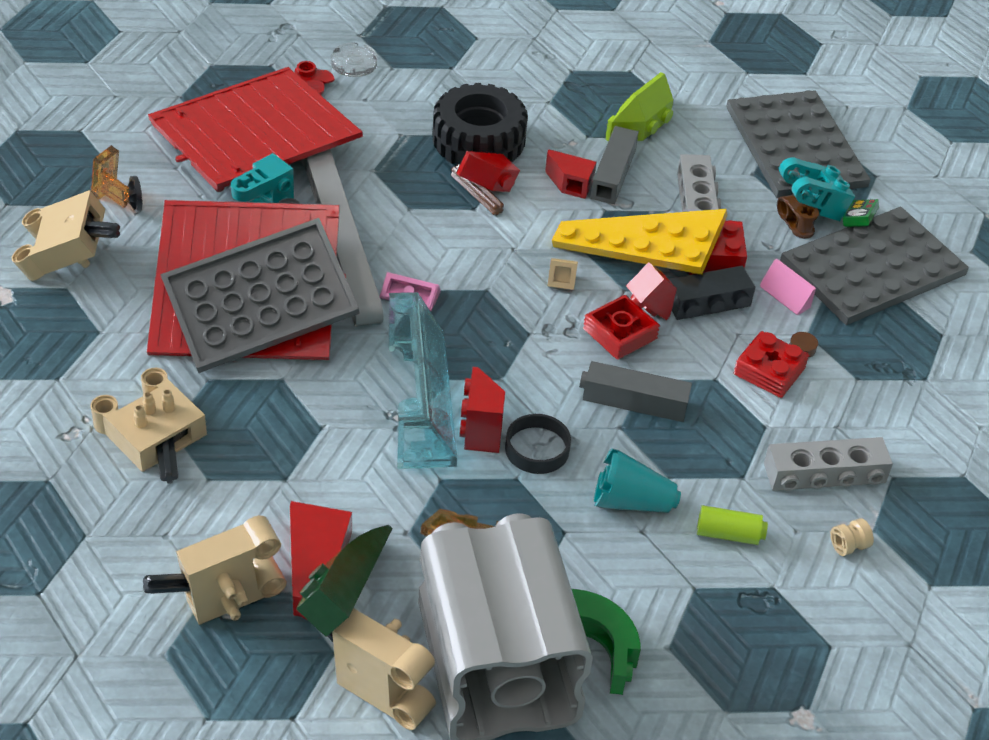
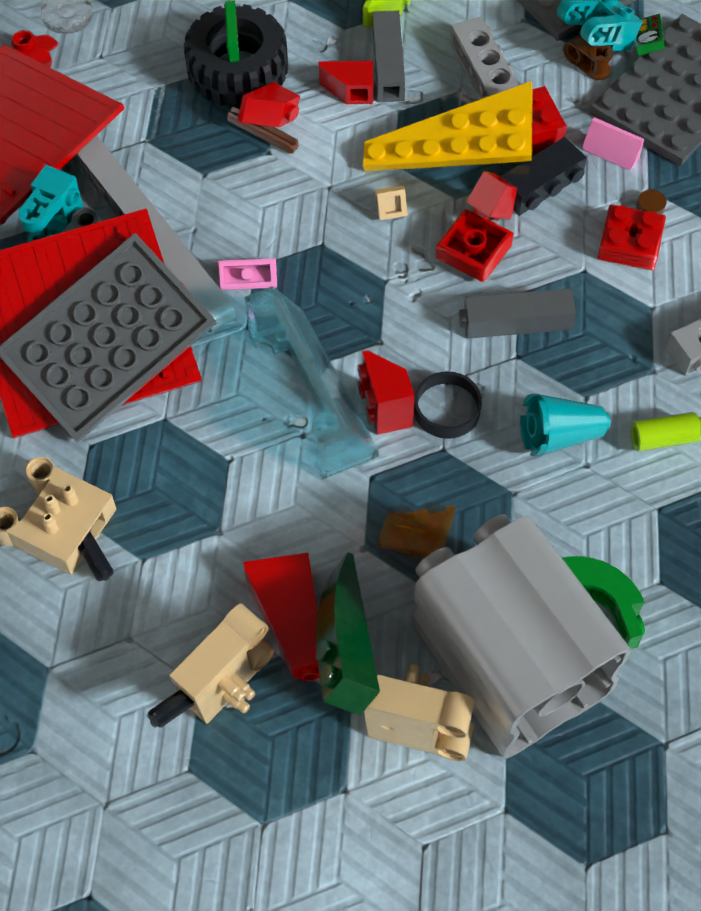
camera: 15 degrees left, 15 degrees up
none -> green tile [224,1,239,62]

